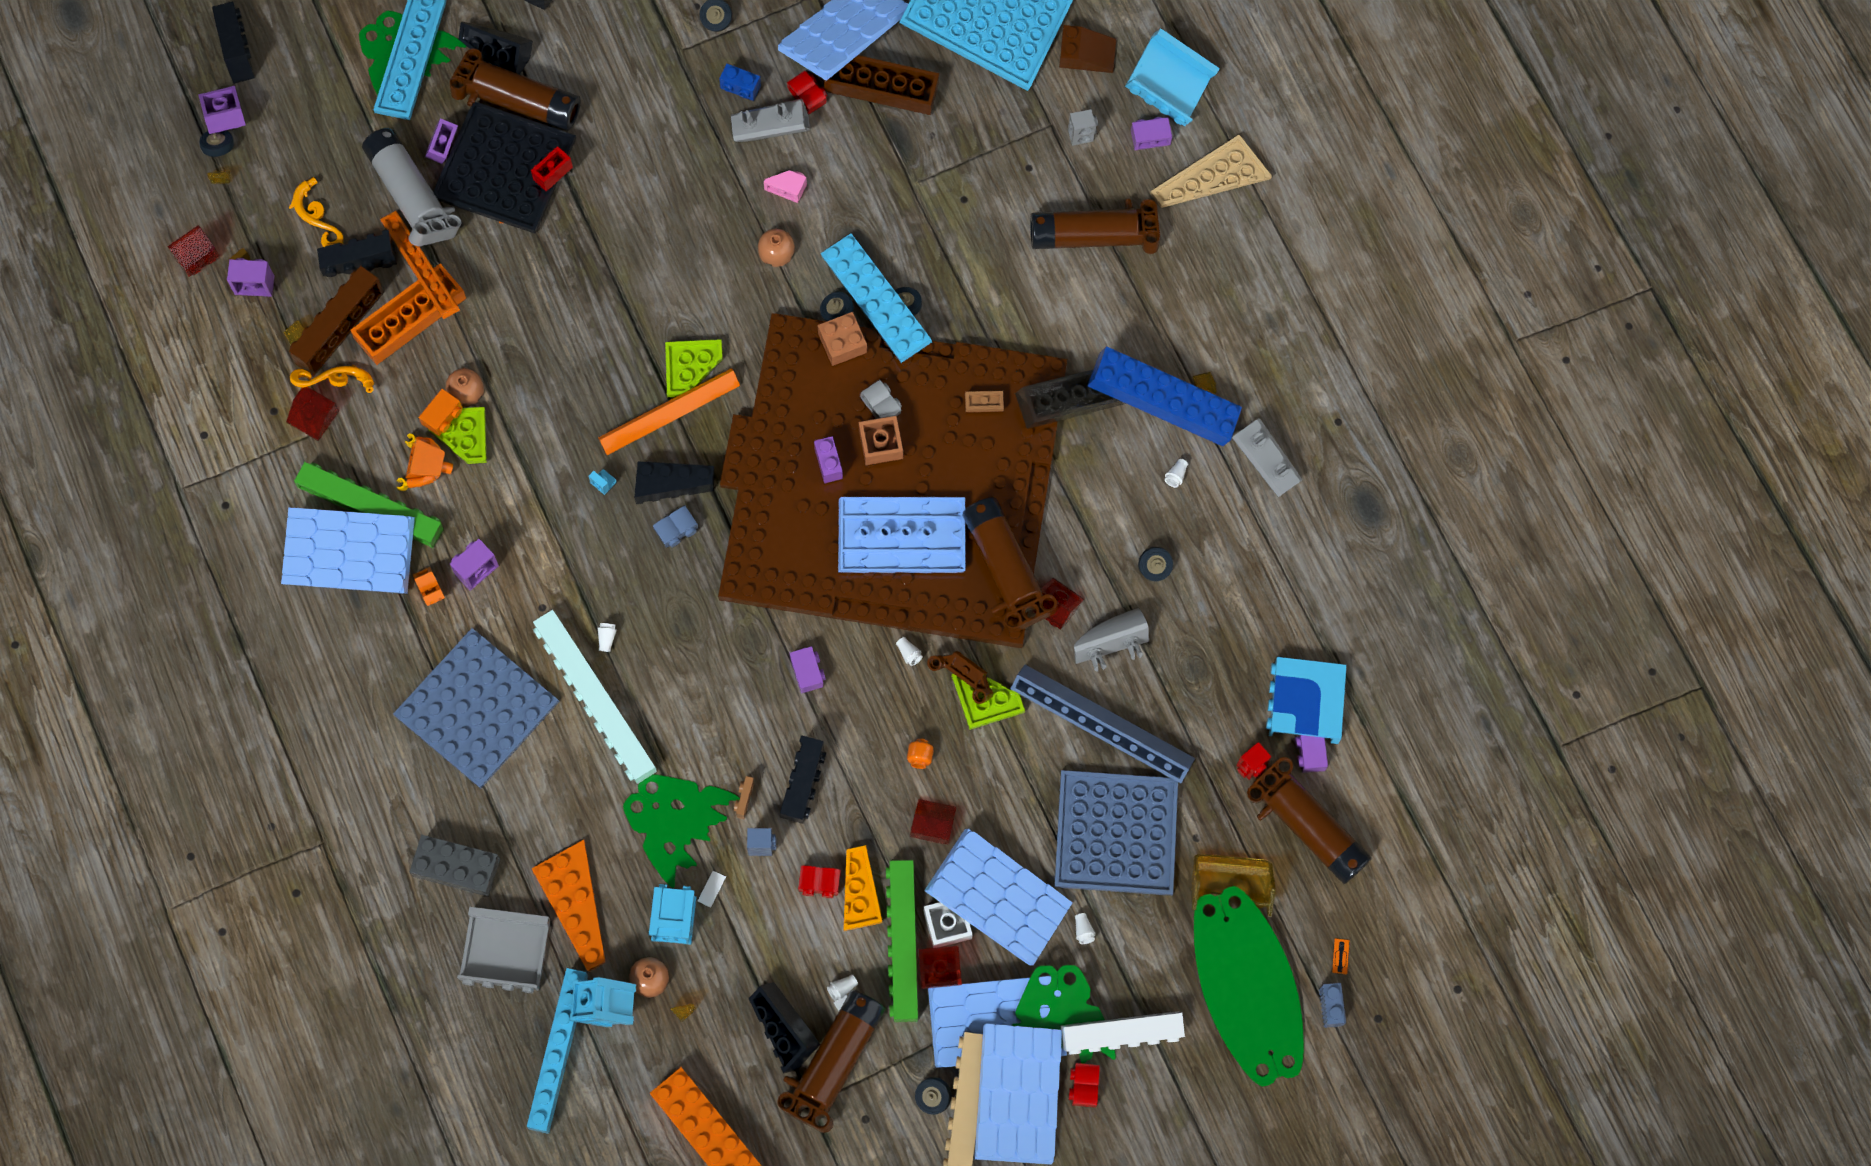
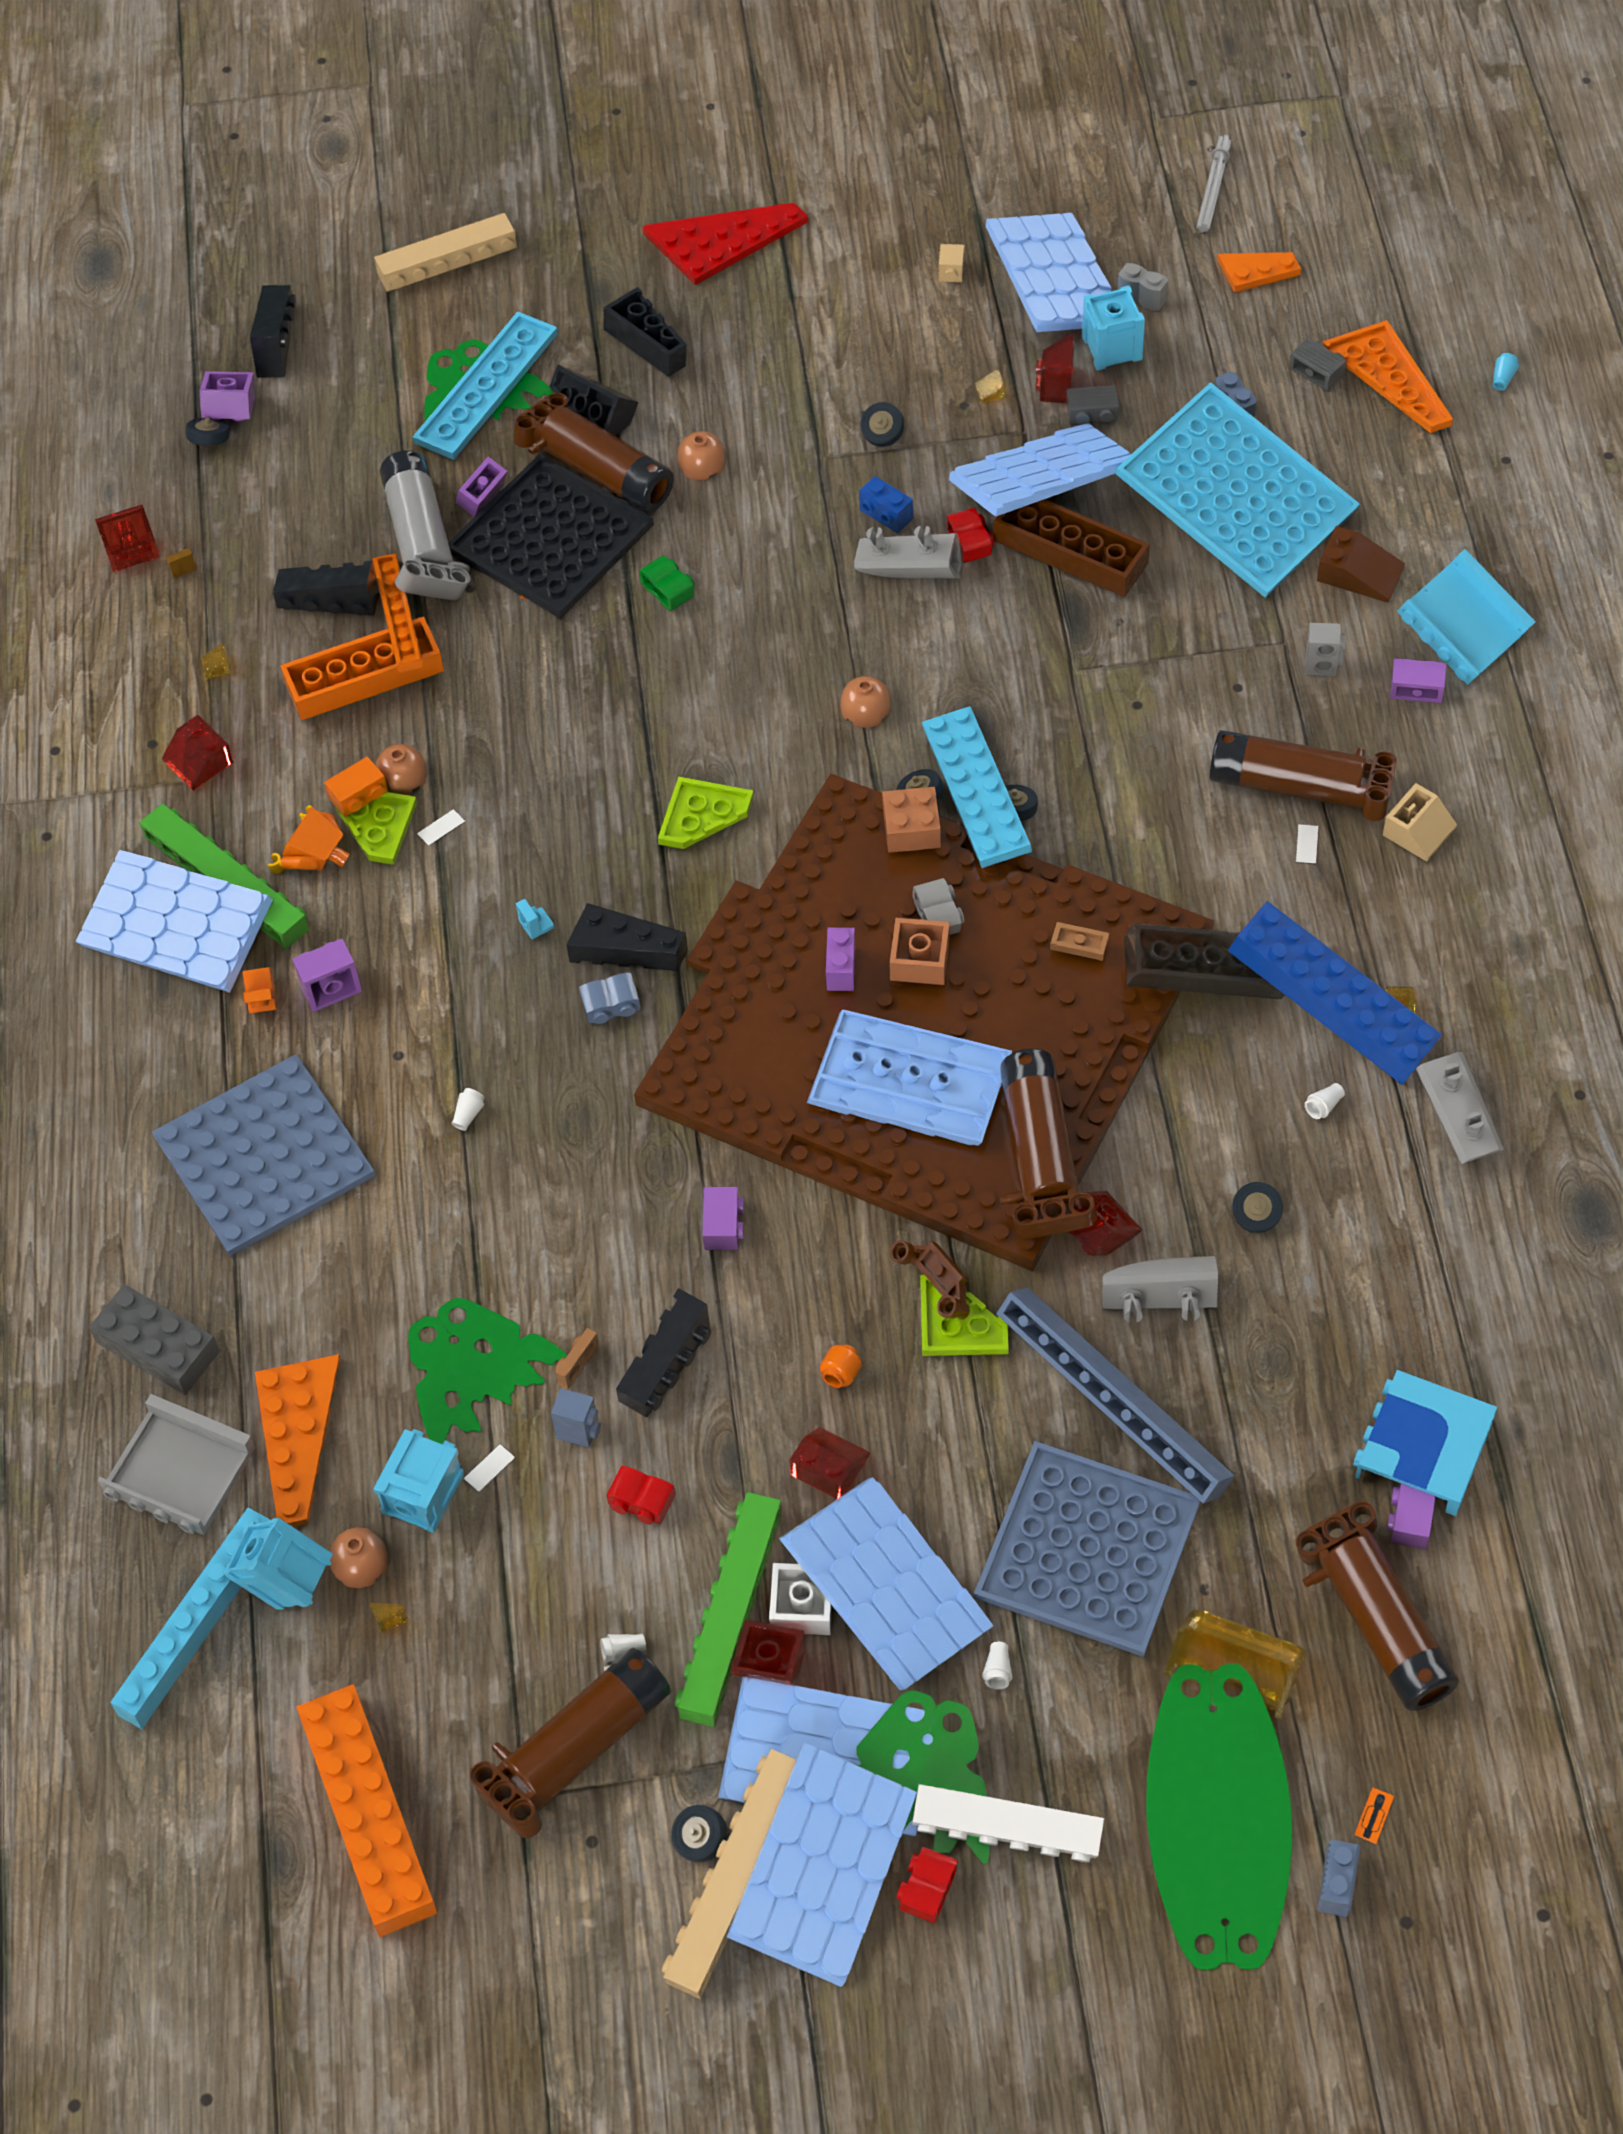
camera: 25 degrees right, 15 degrees down
clear yellow slope [207,170,230,184] -> none
medium lavender brick [227,258,275,297] -> none
light orange plant [289,177,344,247] -> none
reddish brown brick [289,266,384,377] -> none
light orange plant [290,364,374,393] -> none
red brick [531,146,573,191] -> none
light aqua brick [533,610,657,784] -> none
orange tile [598,368,740,455] -> none
black wedge [749,982,820,1074] -> none
bright pink slope [764,170,807,203] -> none
light orange wing [844,845,882,931] -> none
white cone [896,637,923,666] -> none
tan wing [1150,135,1272,208] -> none
red brick [1236,742,1271,780] -> none
none -> white sticker [417,809,465,846]
none -> green brick [639,555,695,611]
none -> nougat cylinder [677,431,726,480]
none -> white sticker [1296,824,1318,864]
none -> tan slope [1383,783,1457,862]

